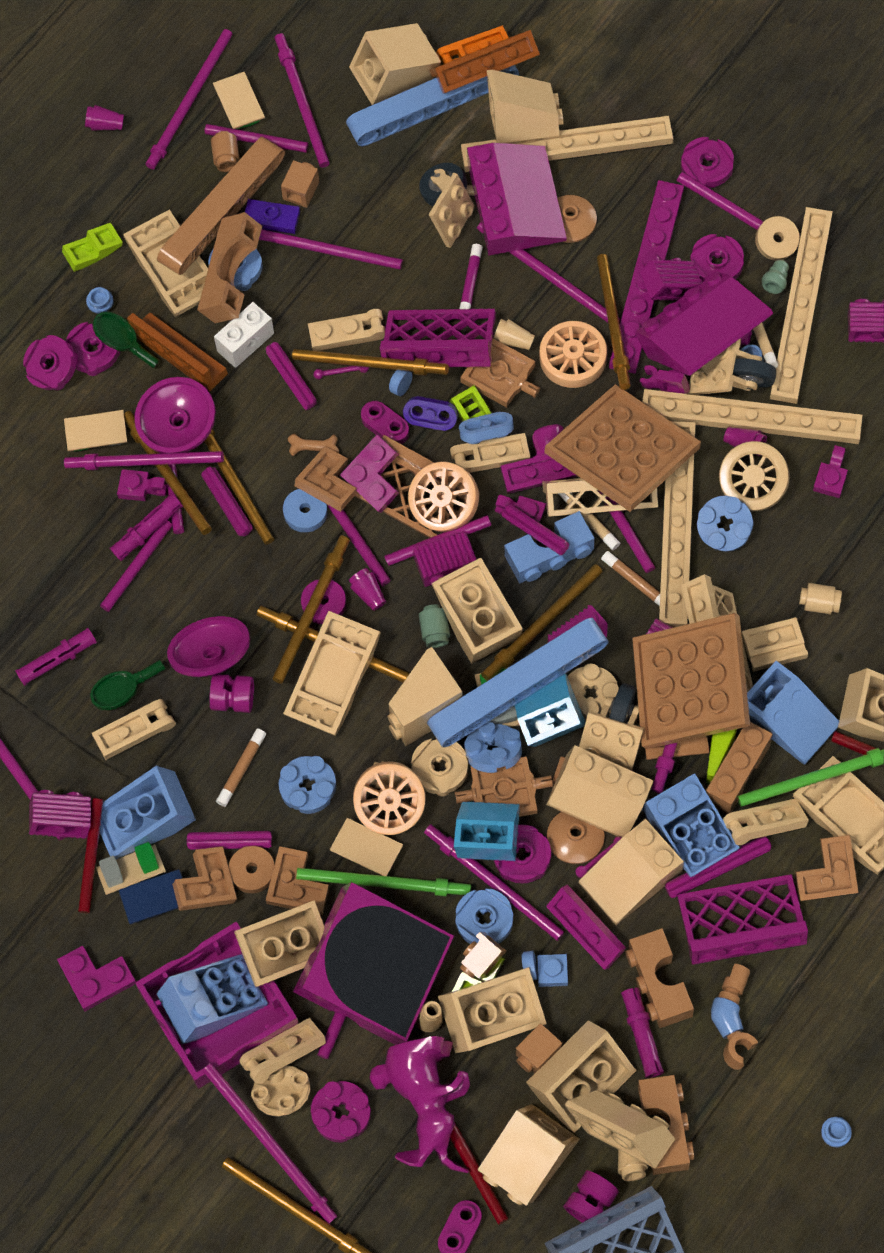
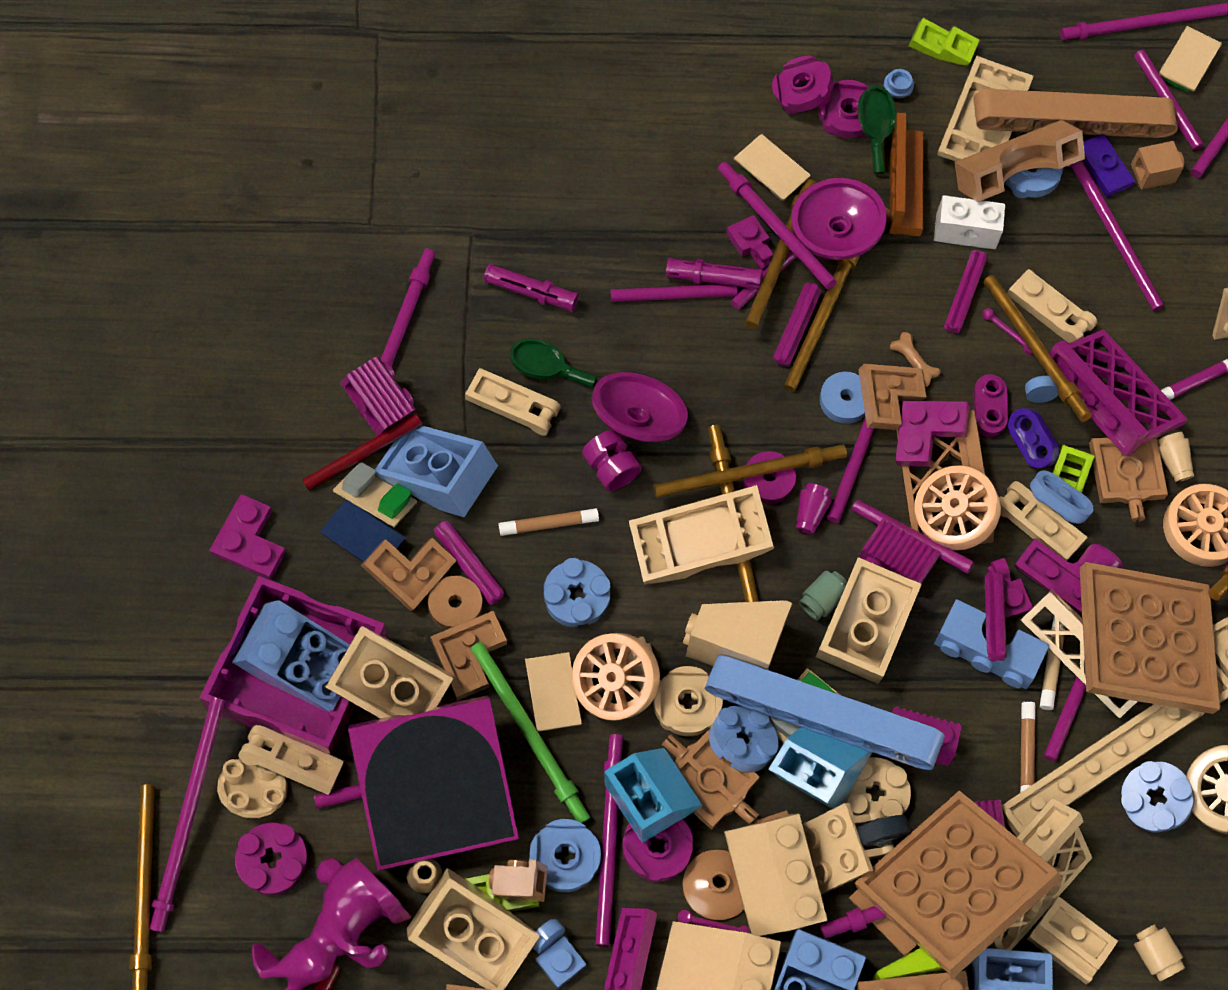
camera: 45 degrees right, 0 degrees up
medium nougat brick [211,131,240,172] -> none
pearl gold bar [481,564,602,681] -> none

